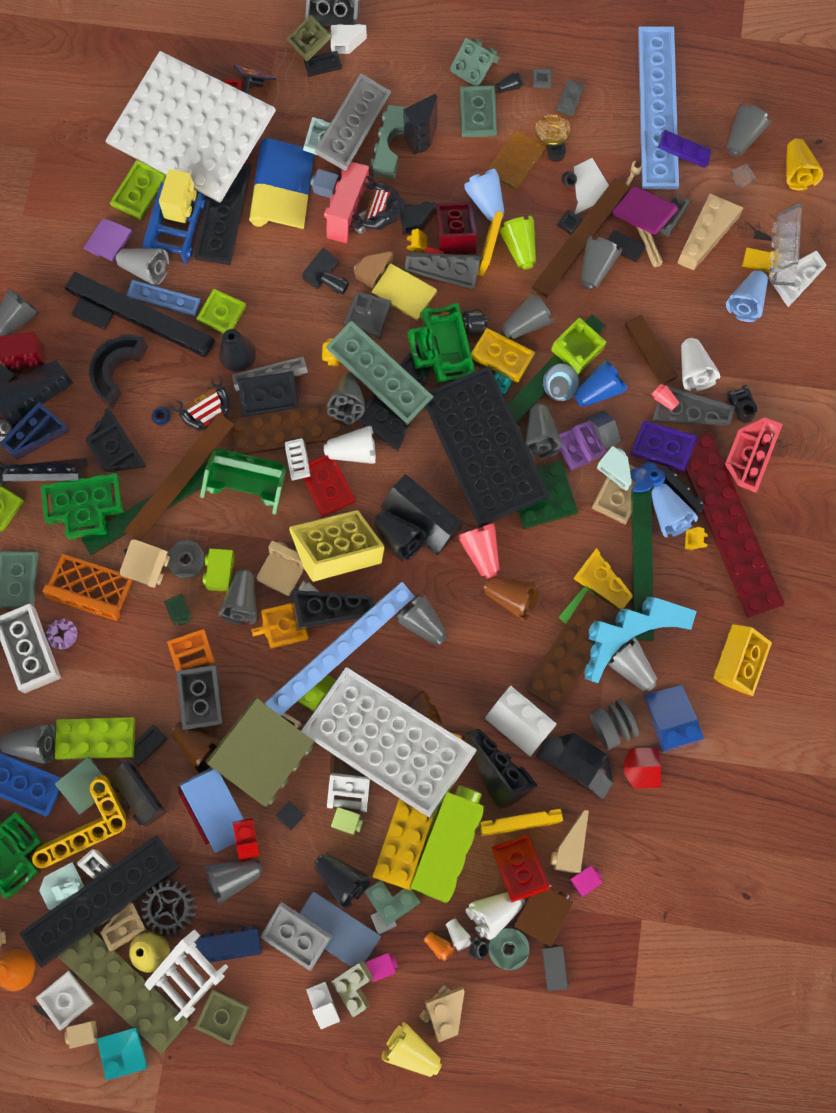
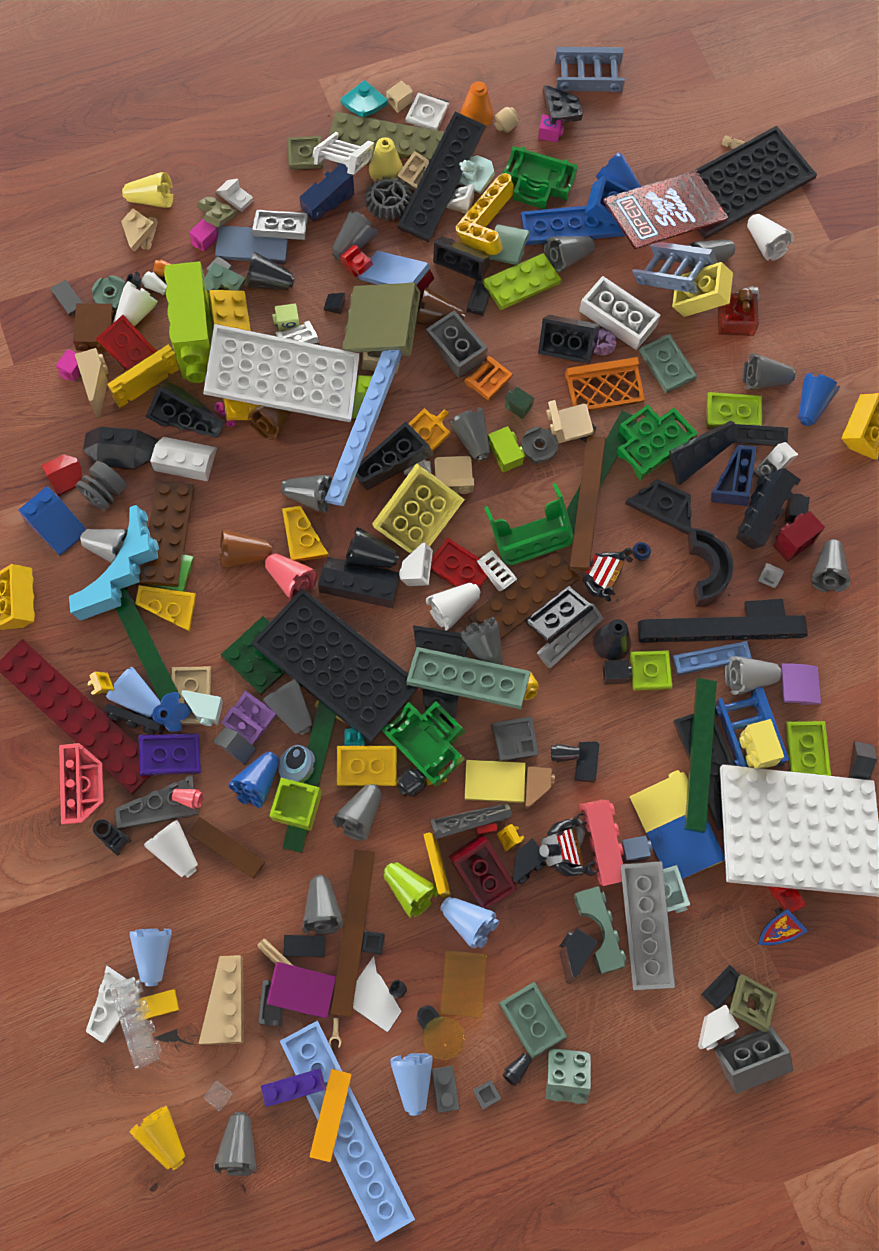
camera: 145 degrees right, 5 degrees down
none -> yellow wing [282,506,329,562]
none -> light orange tile [309,1069,352,1162]
none -> light blue cone [390,1053,433,1116]
none -> white slope [399,543,433,586]
none -> black slope [538,315,600,364]
none -> black brick [602,659,632,685]
none -> dark green tile [684,678,717,833]
none -> light grey tile [758,563,784,588]
none -> black slope [849,741,877,780]

